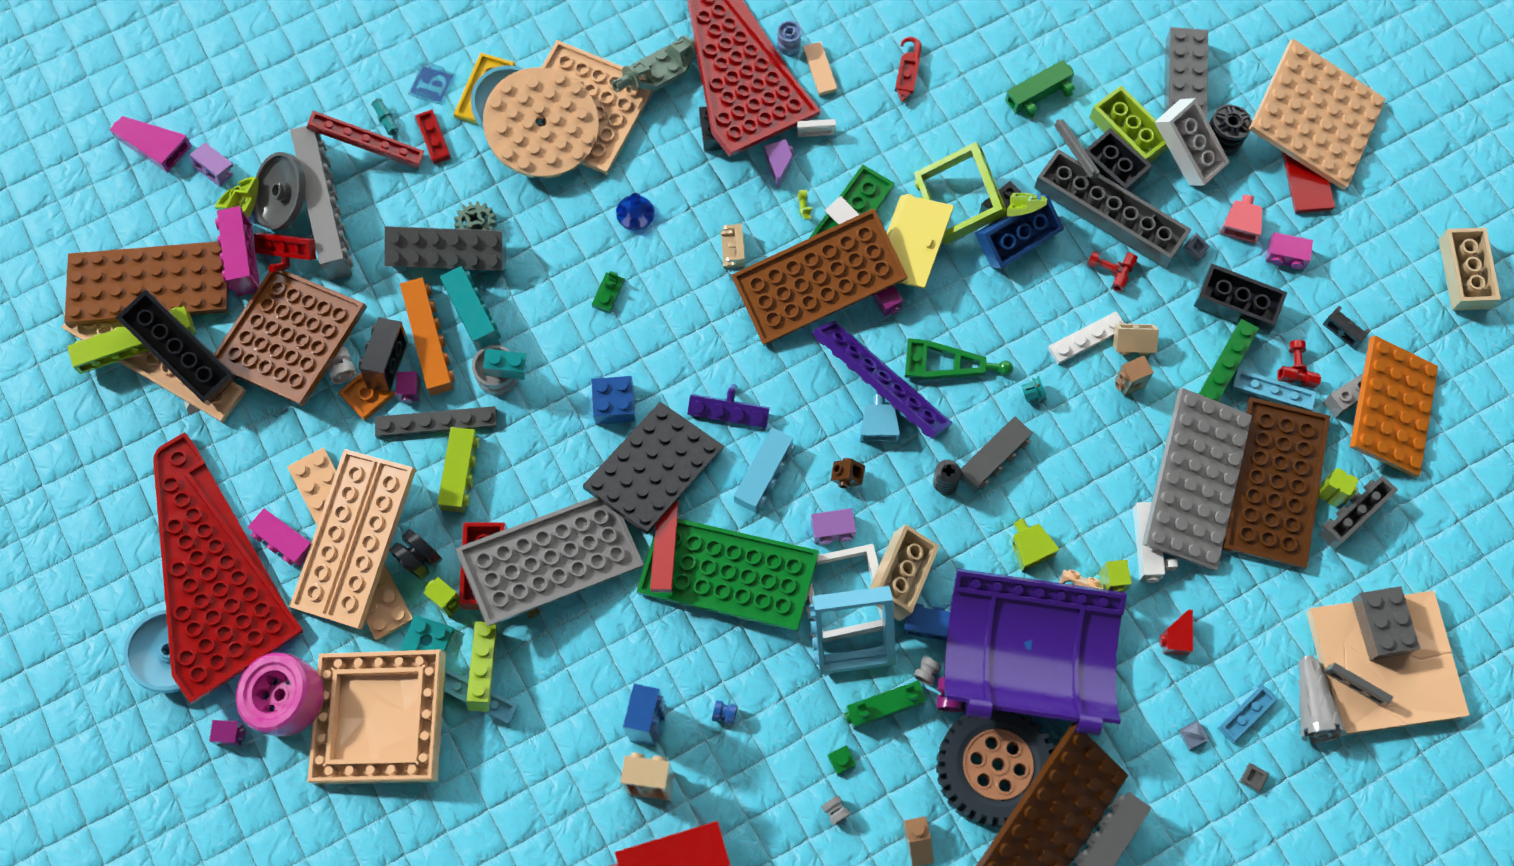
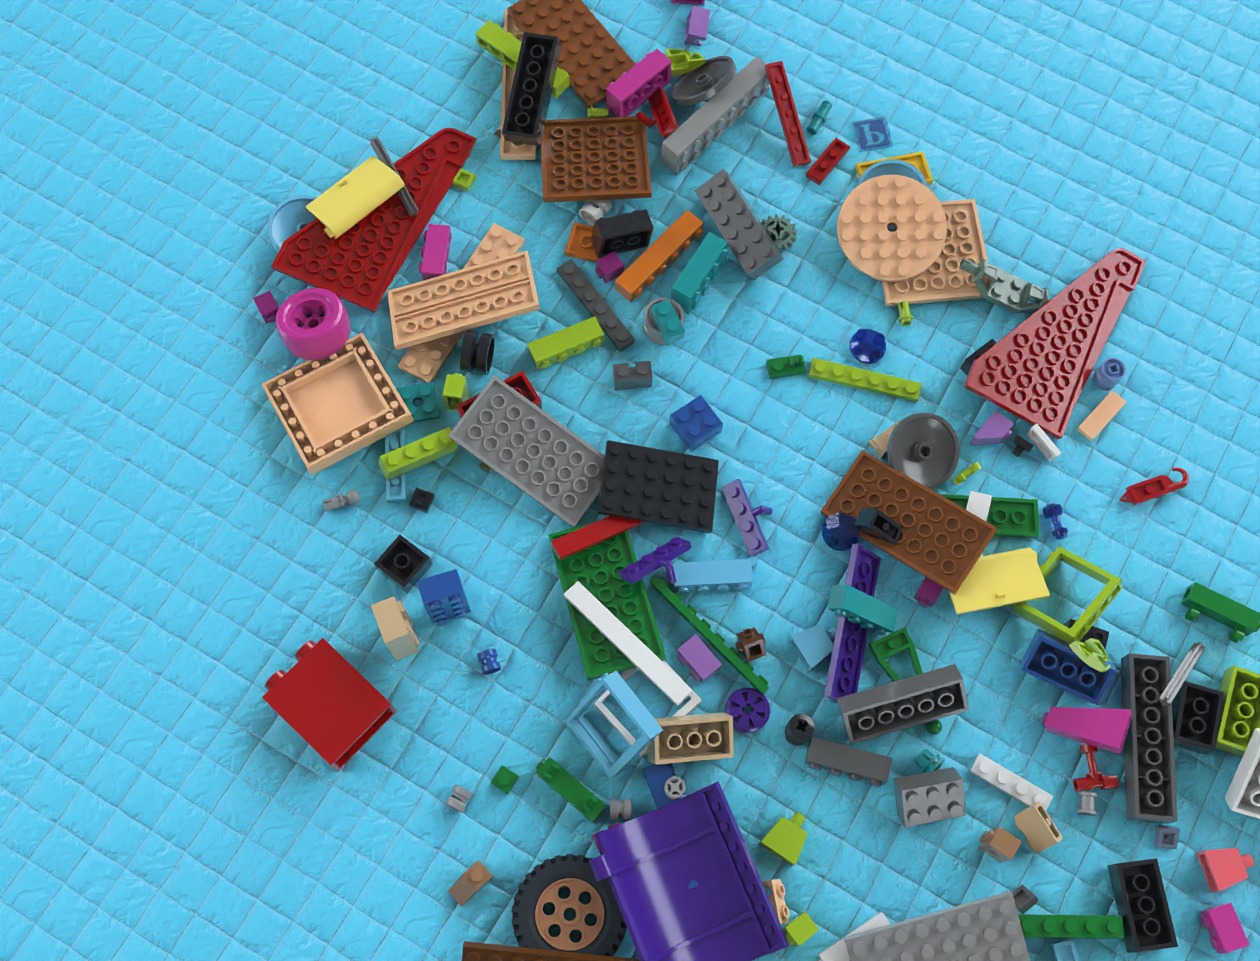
camera: 55 degrees right, 0 degrees up
none -> light yellow door [305,155,405,239]
none -> light grey pin [323,490,360,512]
none -> dark grey axle [370,137,418,216]
none -> black brick [374,534,433,594]
none -> black tile [409,487,435,513]
none -> lime tile [452,168,476,192]
none -> white tile [564,581,692,706]
none -> lime pin [587,106,608,118]
none -> dark grey brick [613,361,652,390]
none -> dark purple plate [619,537,691,584]
none -> green plate [649,576,769,694]
none -> light grey wheel [664,777,685,800]
none -> dark purple wheel [725,688,770,733]
none -> lime plate [808,358,922,402]
none -> clear blue dish [822,512,859,551]
none -> teal brick [827,584,898,635]
none -> dark grey brick [837,664,969,745]
none -> black slope [854,508,903,545]
none -> dark grey dish [887,413,960,489]
none -> brick [894,767,966,828]
none -> lime pin [897,301,913,326]
none -> black tile [1012,435,1034,457]
none -> dark grey tile [1012,885,1038,914]
none -> clear blue bar [1043,503,1068,540]
none -> dark pink slope [1043,707,1132,754]
none -> light grey bush [1077,791,1097,816]

